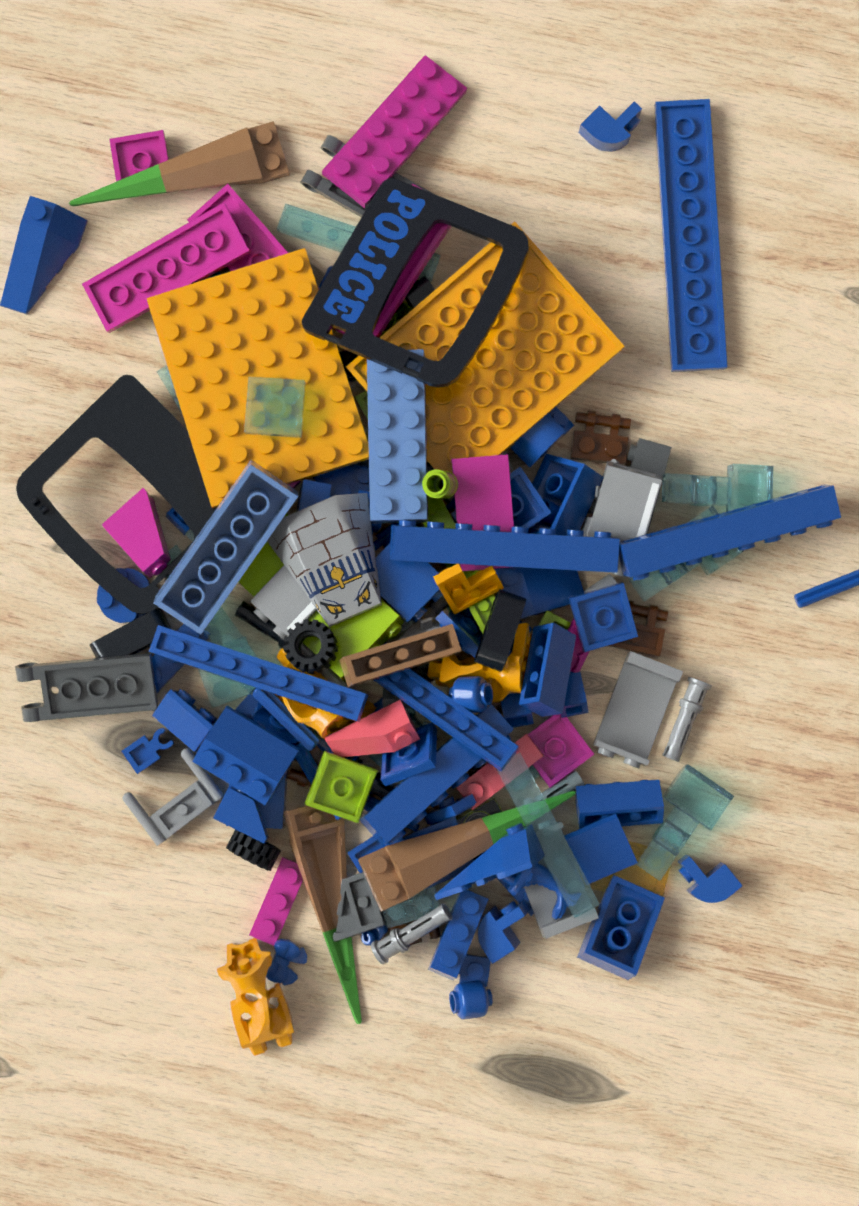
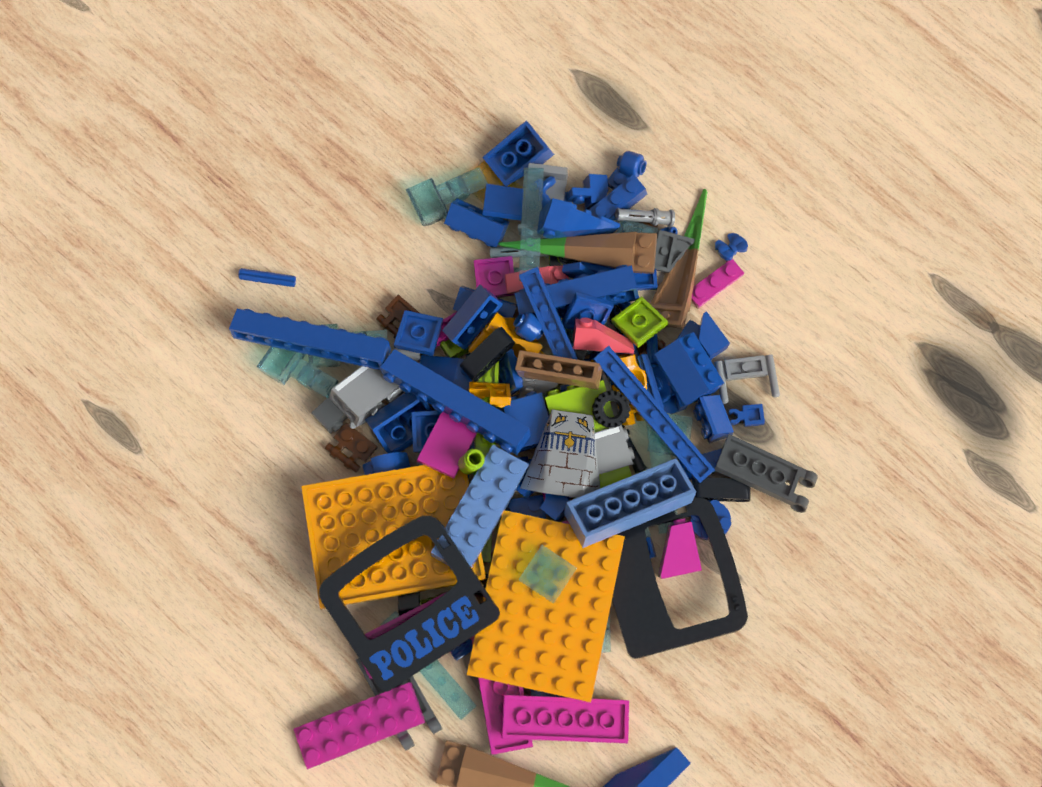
camera: 145 degrees left, 10 degrees down
light orange hips [217,938,294,1056] -> none
black tyre [226,829,281,871] -> none
blue brick [578,101,642,152] -> none
light grey panel [593,651,683,769] -> none
blue plate [654,99,727,372] -> none
light grey pin [662,677,712,762] -> none
blue brick [677,855,742,903] -> none

